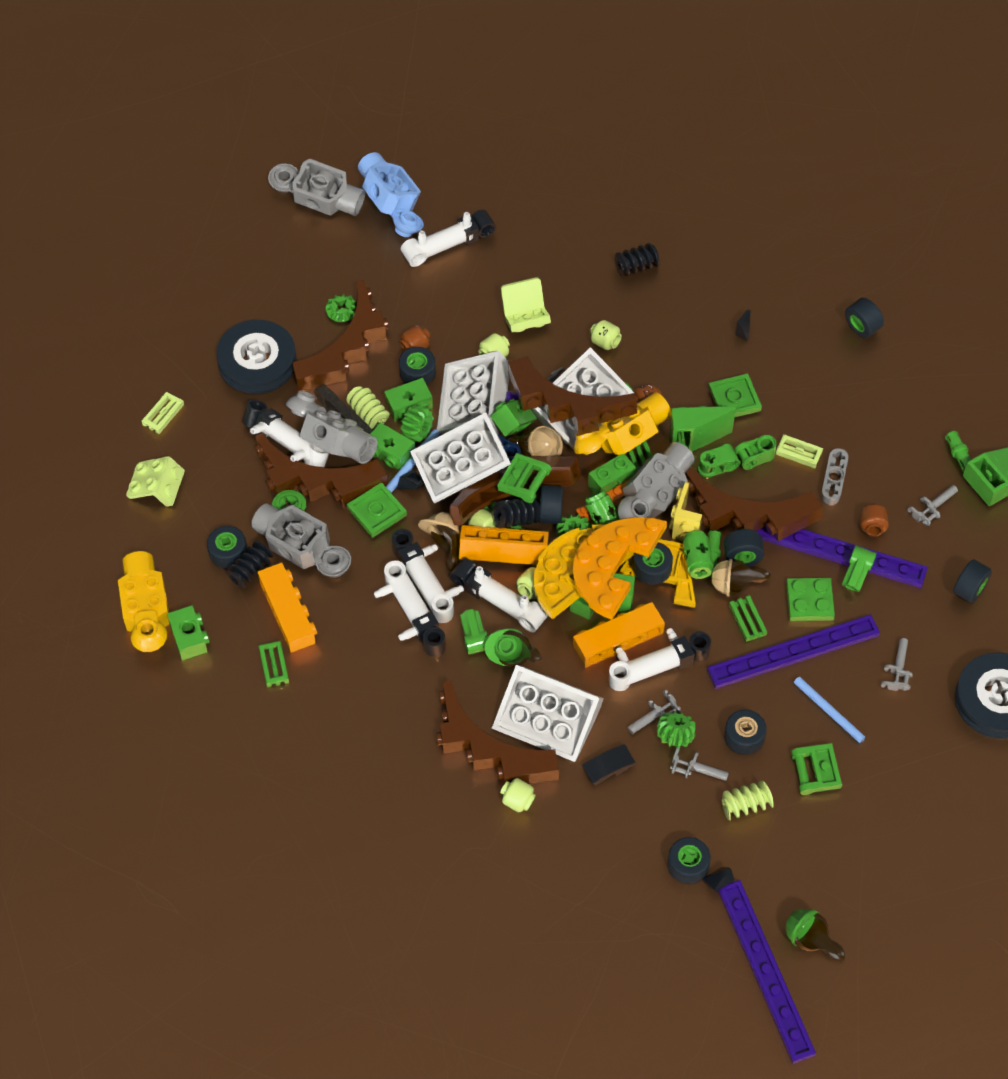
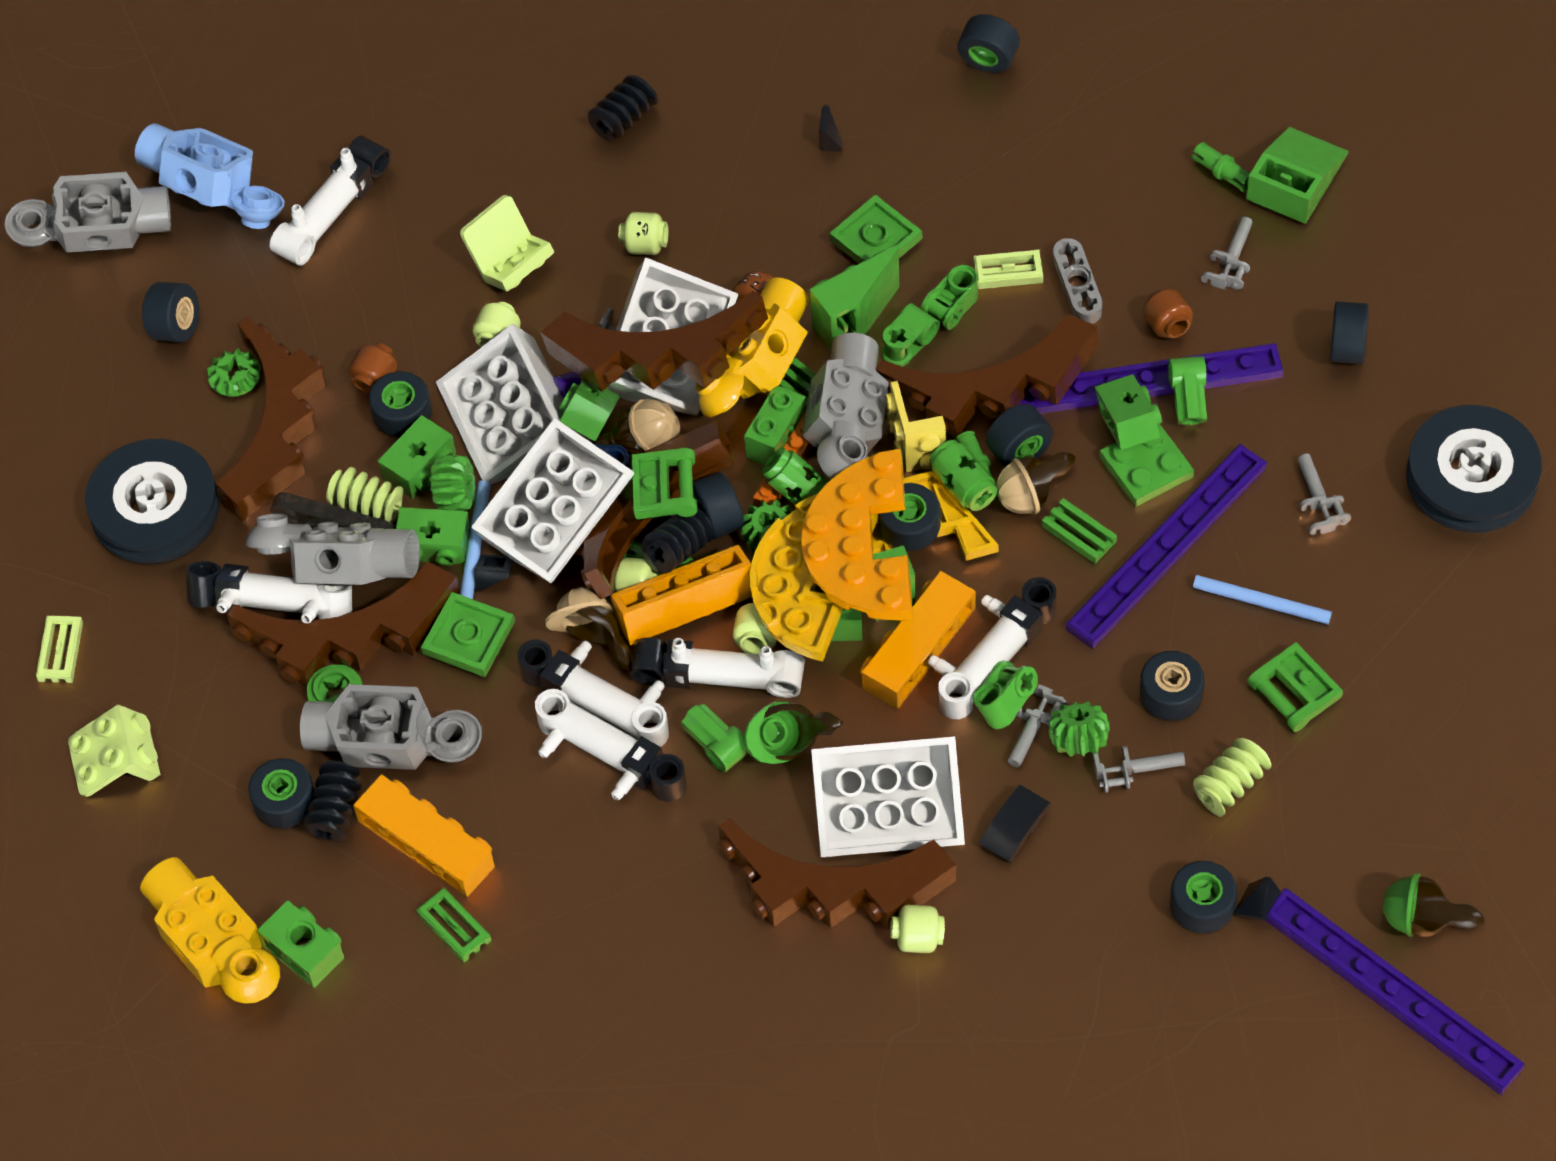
camera: 25 degrees left, 0 degrees up
none -> black wheel [142,282,199,342]
none -> bright green piece [973,660,1038,729]
none -> bright green brick [1095,374,1162,450]

